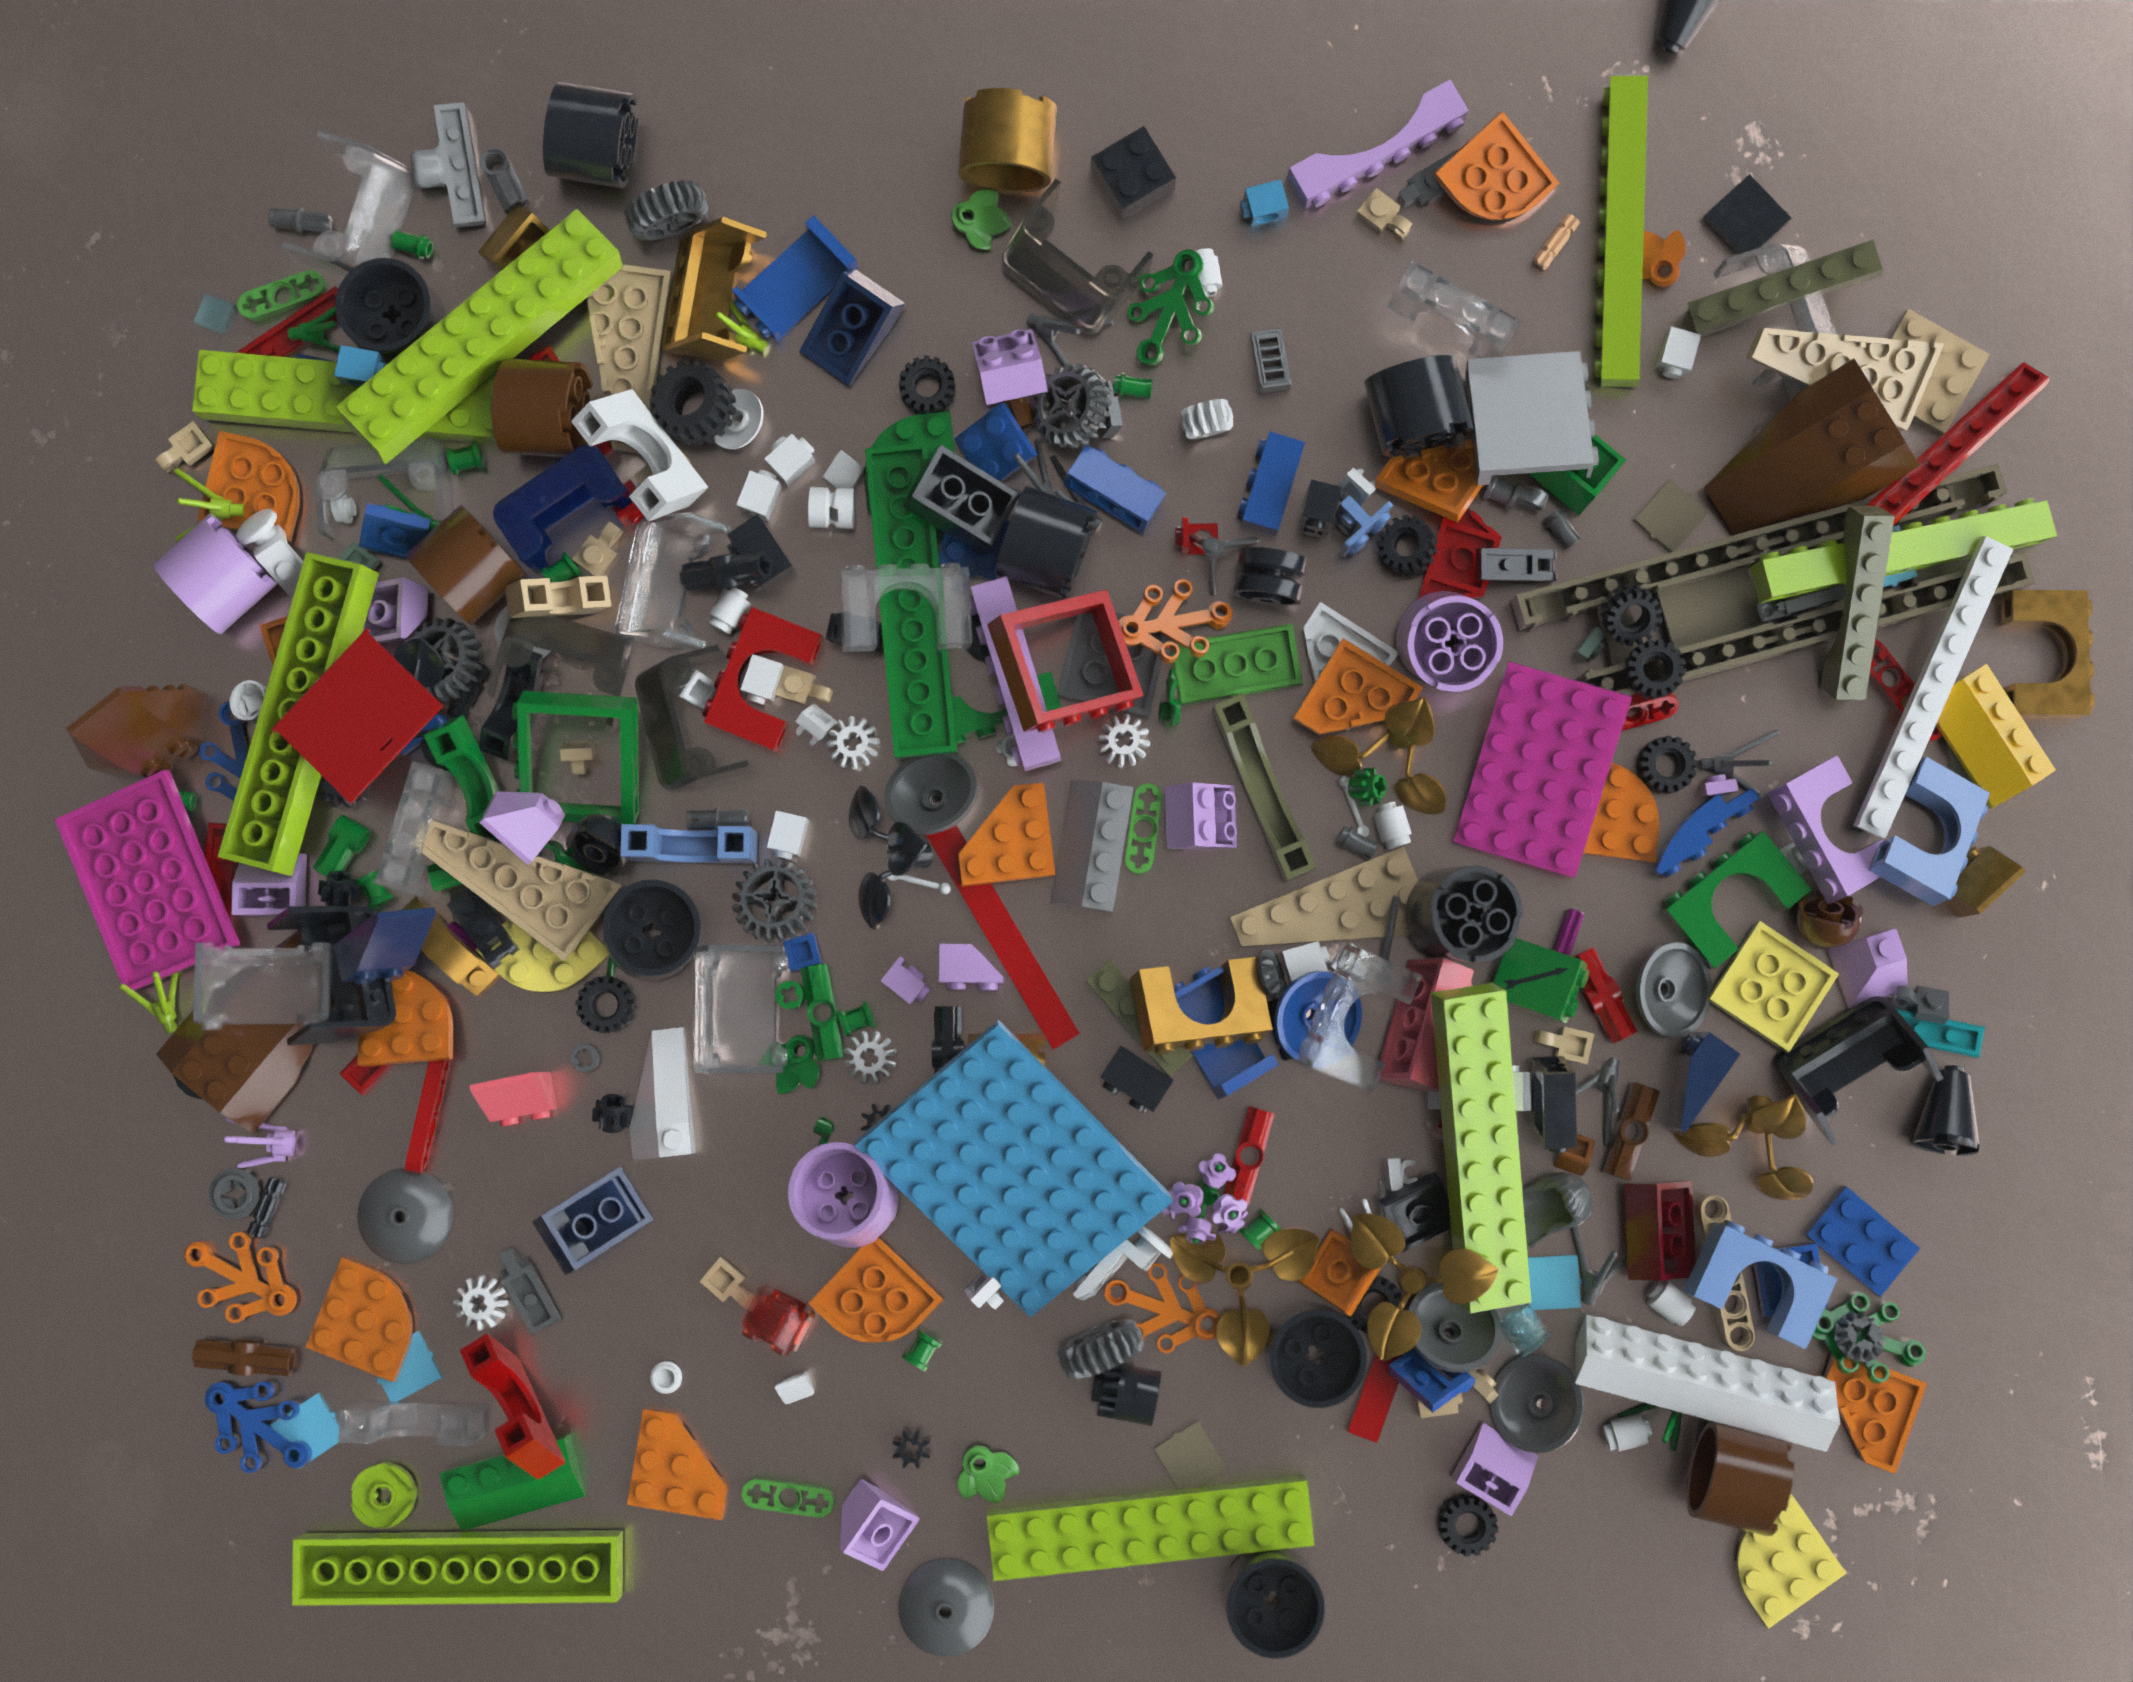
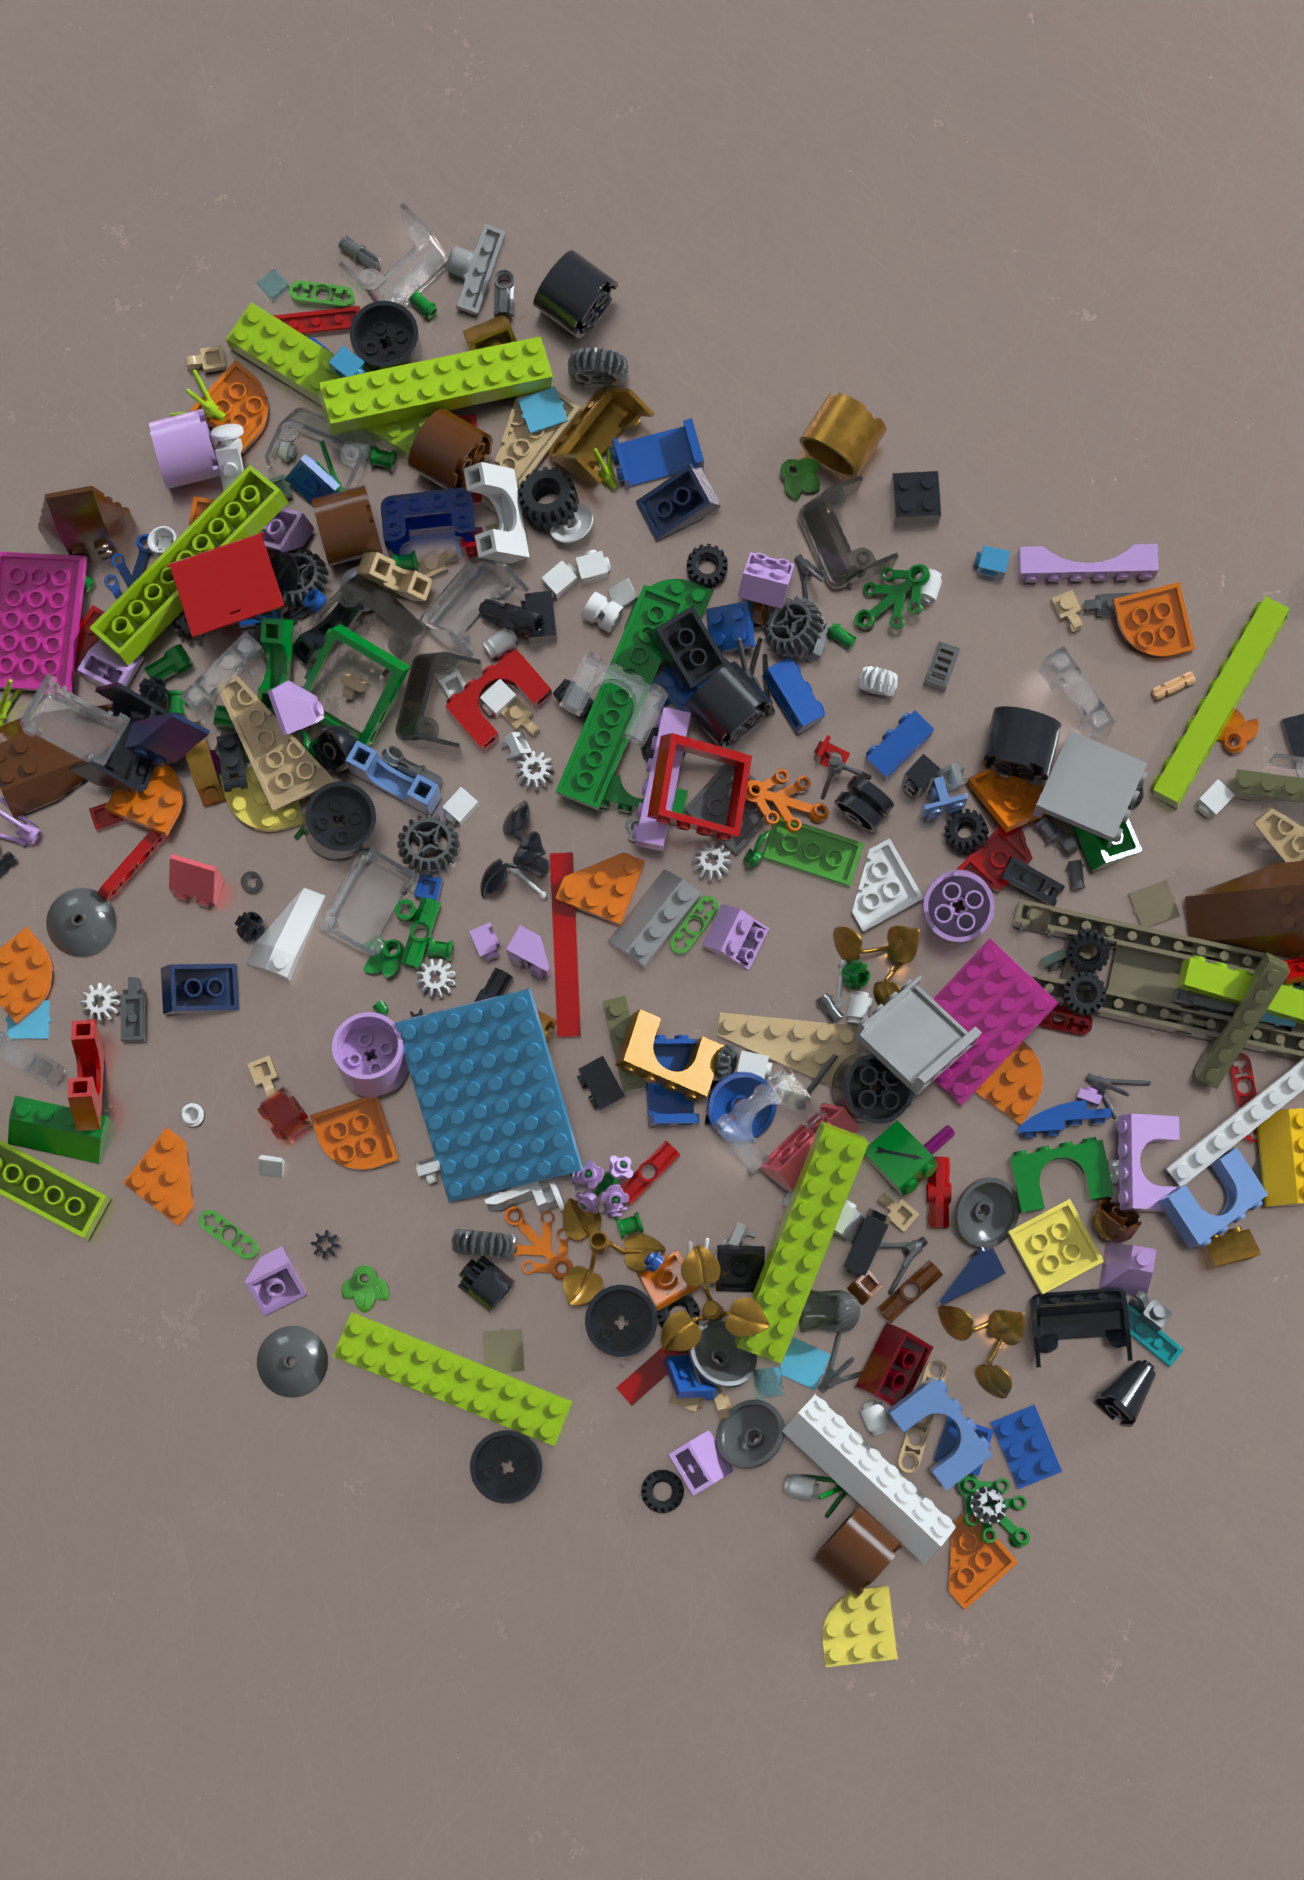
camera: 30 degrees right, 5 degrees down
green plant [288,305,340,353] -> none
black tyre [575,976,636,1033] -> none
dark grey dish [885,753,978,834] -> none
green bush [902,1329,942,1372] -> none
olive arch [1212,693,1317,882] -> none
orange plate [1293,638,1423,736] -> none
black tyre [1637,736,1698,794] -> none
none -> blue bush [303,589,326,612]
none -> light grey plate [381,746,403,767]
none -> medium azure piece [518,386,568,434]
none -> blue plate [643,1251,665,1273]
none -> light grey panel [855,976,982,1095]

